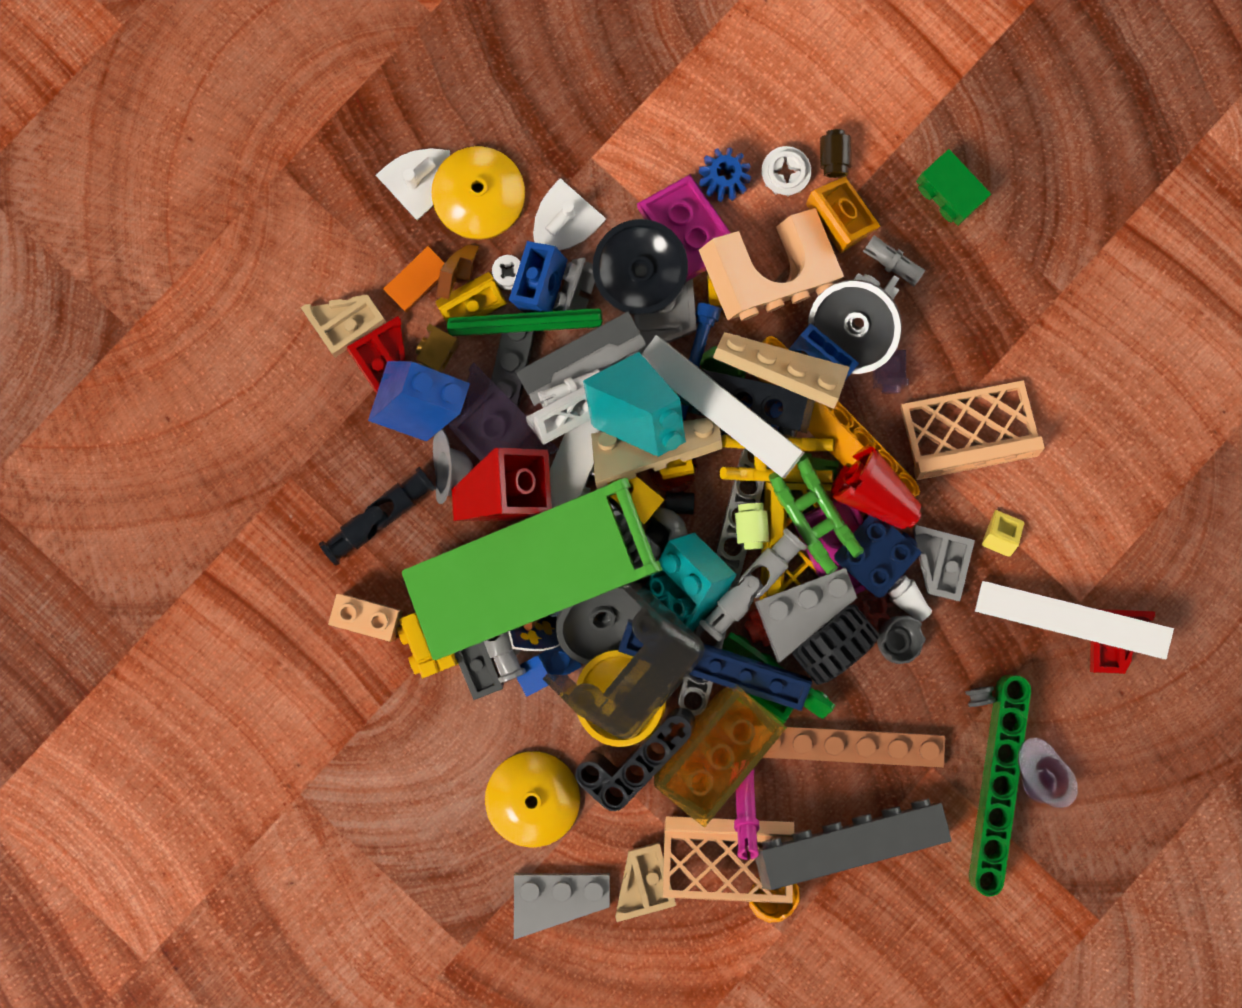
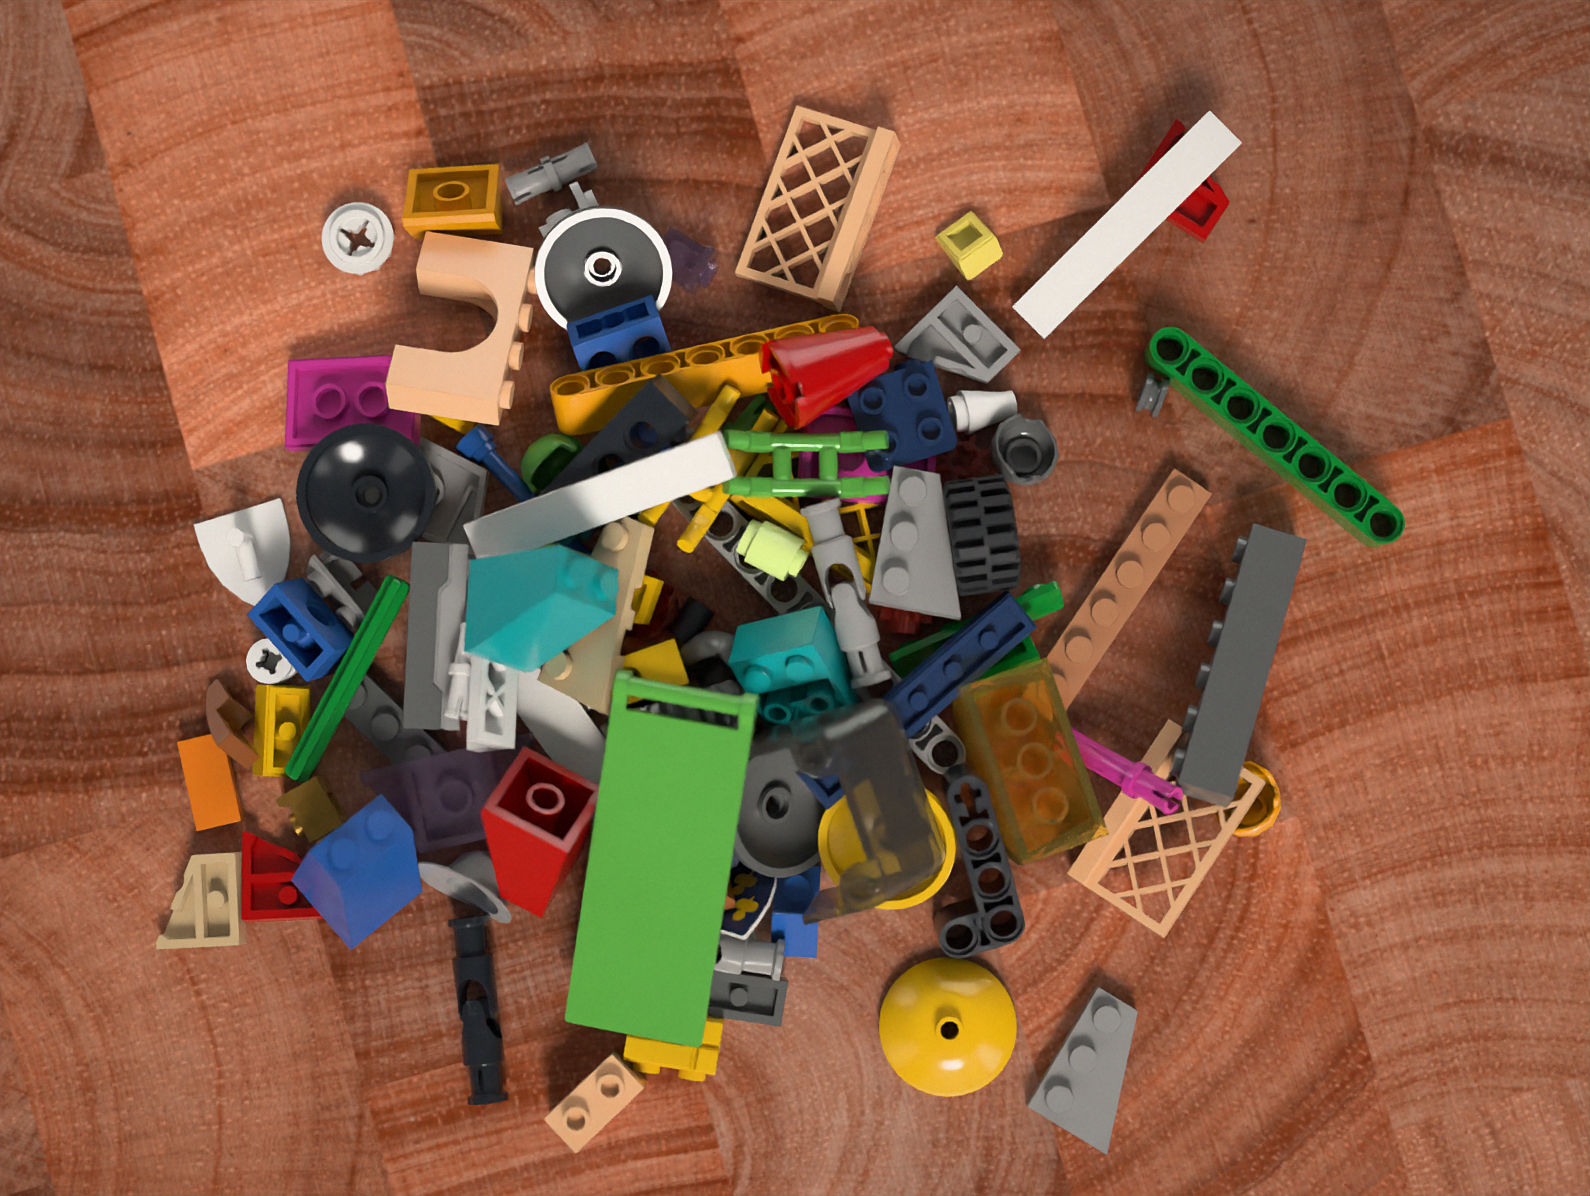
camera: 45 degrees left, 0 degrees up
white shield [376,148,450,221] -> none
yellow dish [432,146,525,240] -> none
tan wing [615,842,676,922] -> none
blue gear [699,147,752,202] -> none
tan wing [713,332,850,409] -> none
dark brown brick [820,129,852,178] -> none
green brick [916,149,992,226] -> none
piece [1018,738,1078,808] -> none

